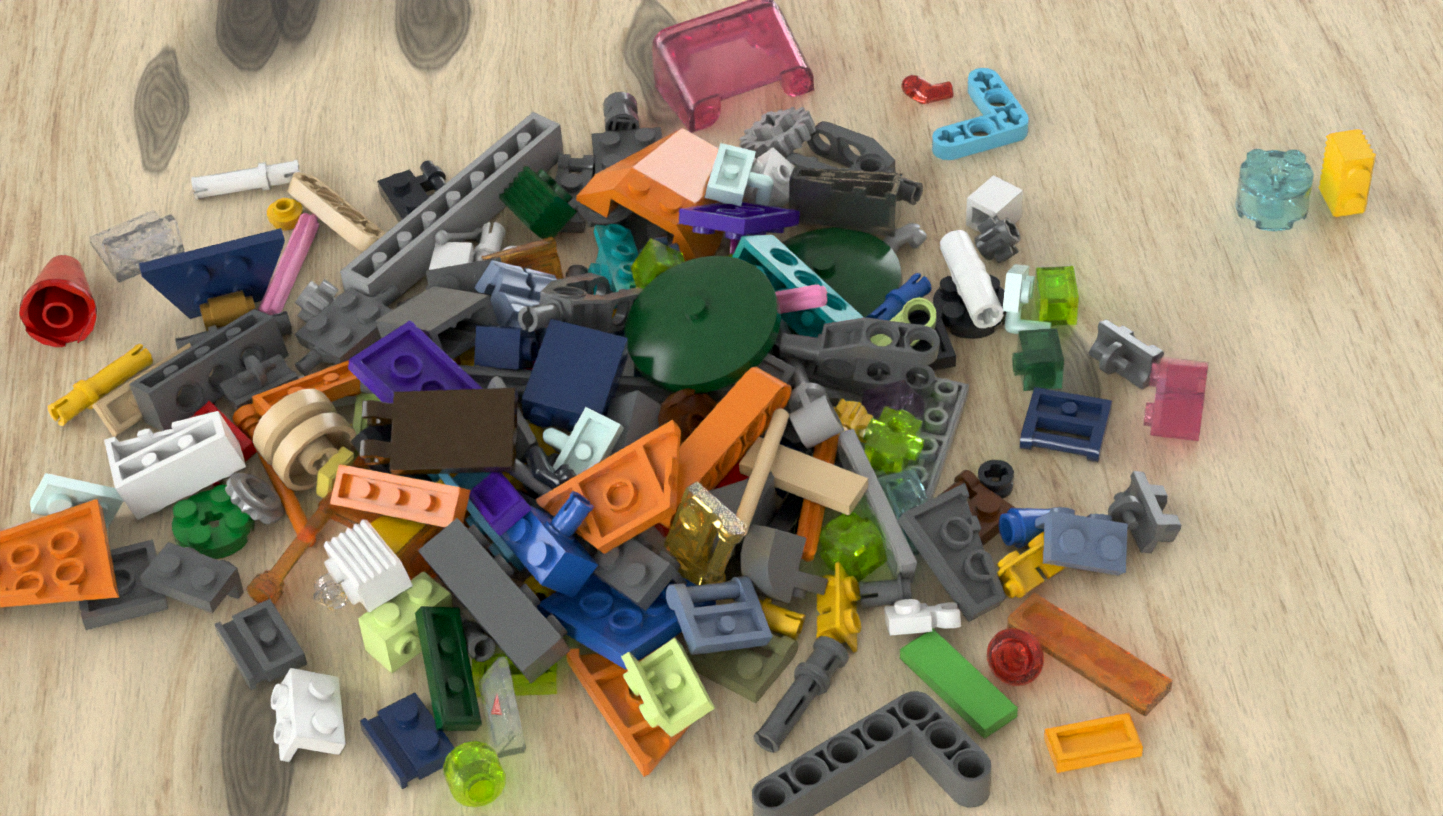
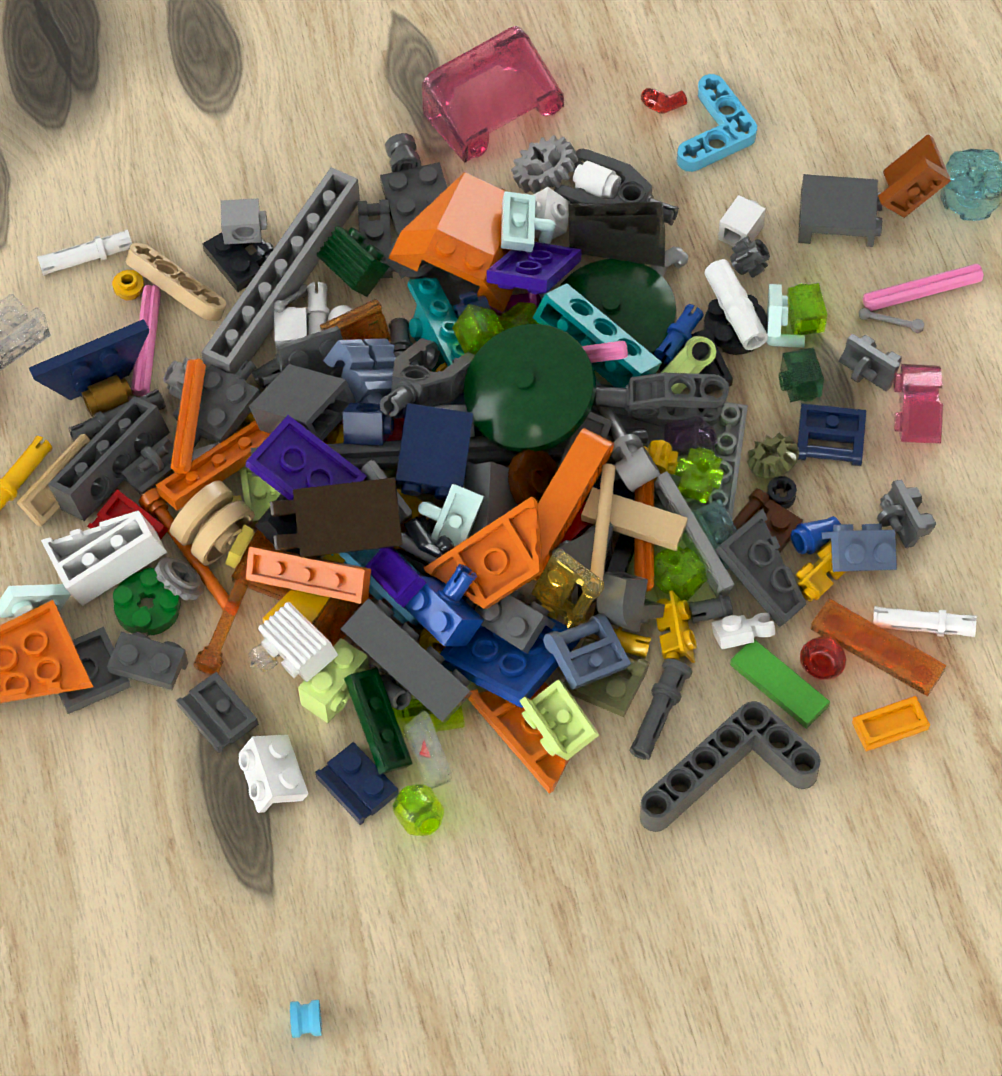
camera: 10 degrees left, 15 degrees up
none -> orange axle [171,358,206,474]
none -> light grey brick [221,198,267,245]
none -> white brick [573,161,621,199]
none -> olive gear [747,433,799,478]
none -> dark grey panel [798,174,883,247]
none -> light grey hinge [859,308,924,333]
none -> bright pink axle [863,264,984,311]
none -> white pin [872,606,977,637]
none -> dark orange bracket [878,135,951,218]

